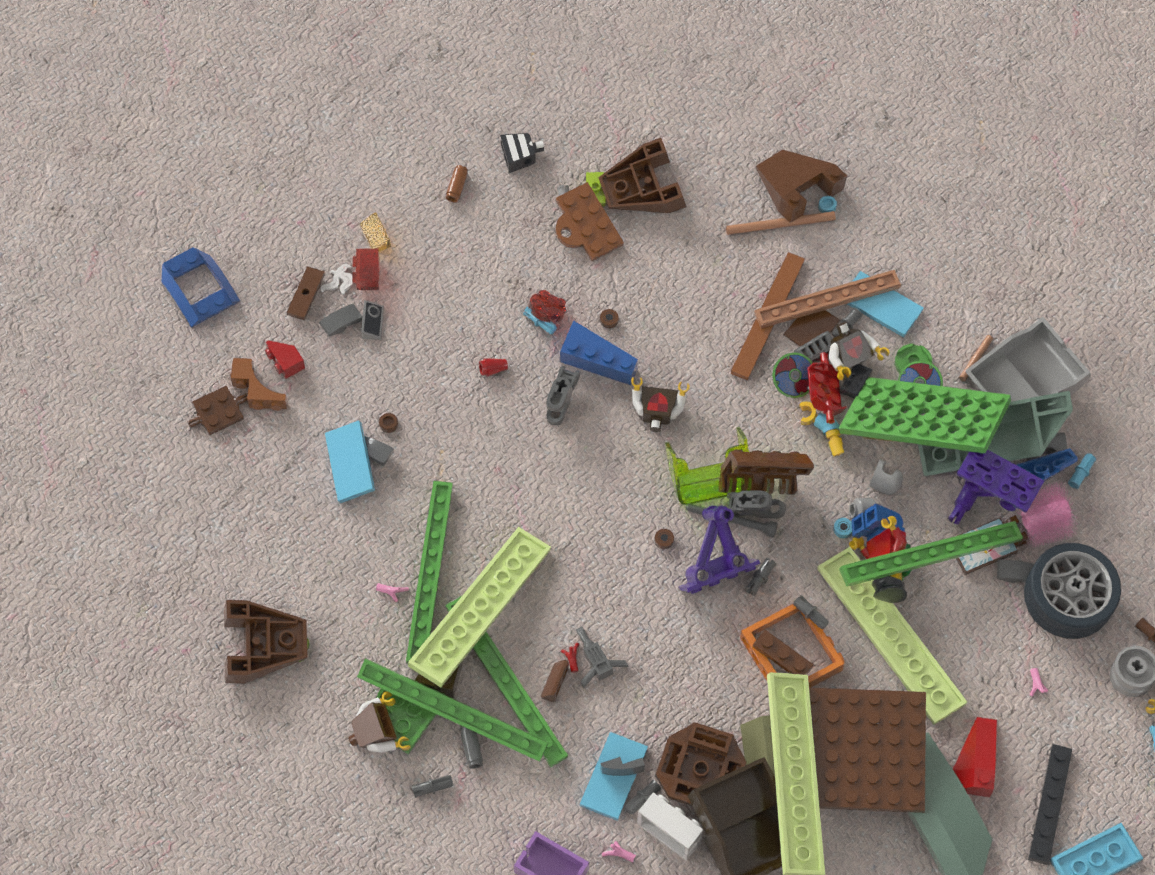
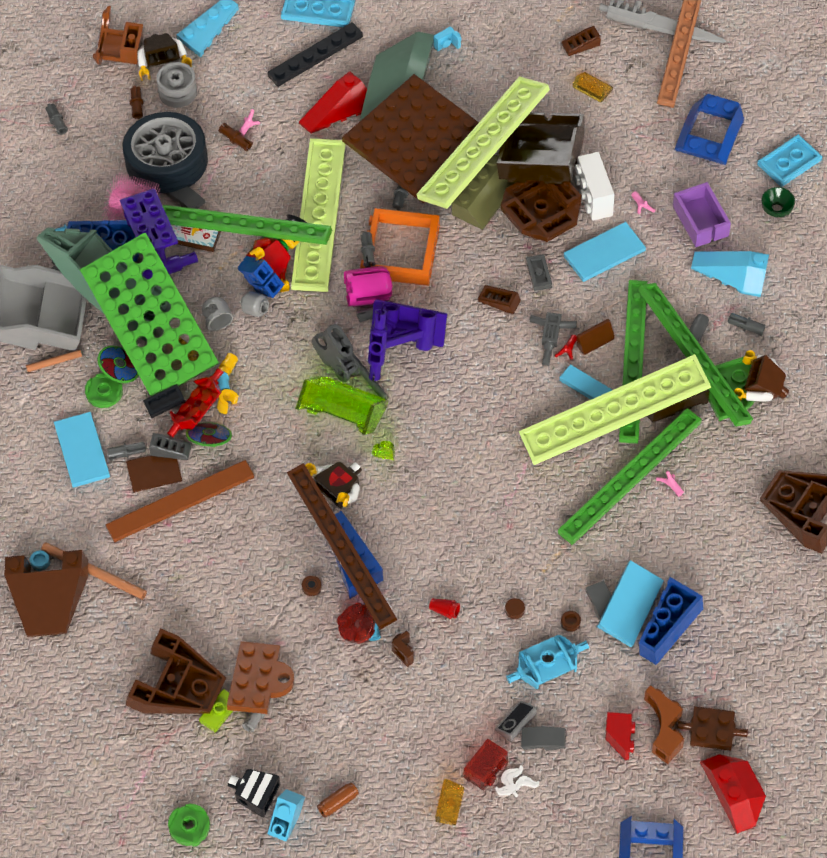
camera: 140 degrees left, 5 degrees down
reddish brown tile [287,266,325,321] -> none
dark grey piece [546,366,580,425] -> none
dark grey slope [600,757,645,776] -> none
dark grey axle [625,780,661,815] -> none
reddish brown tile [654,529,674,549] -> none
reddish brown slope [718,450,814,495] -> none
reddish brown plate [753,630,814,675] -> none
nougat tile [754,270,901,328] -> none
torso [829,322,890,380] -> none
medium azure tile [833,518,852,538] -> none
none -> bright green plate [168,804,210,846]
none -> reddish brown pin [218,123,253,152]
none -> medium azure slope [267,789,305,842]
none -> reddish brown plate [287,463,397,630]
none -> dark pink cylinder [344,266,392,307]
none -> clear neon green tile [372,441,395,460]
none -> reddish brown bracket [392,631,414,667]
none -> reddish brown slope [477,285,521,314]
none -> reddish brown tile [505,598,525,619]
none -> medium azure plate [506,635,589,689]
none -> dark grey plate [526,254,552,291]
none -> medium azure tile [559,364,612,400]
none -> blue wedge [639,577,703,665]
none -> medium azure wedge [691,251,769,297]
none -> red wedge [700,754,766,834]

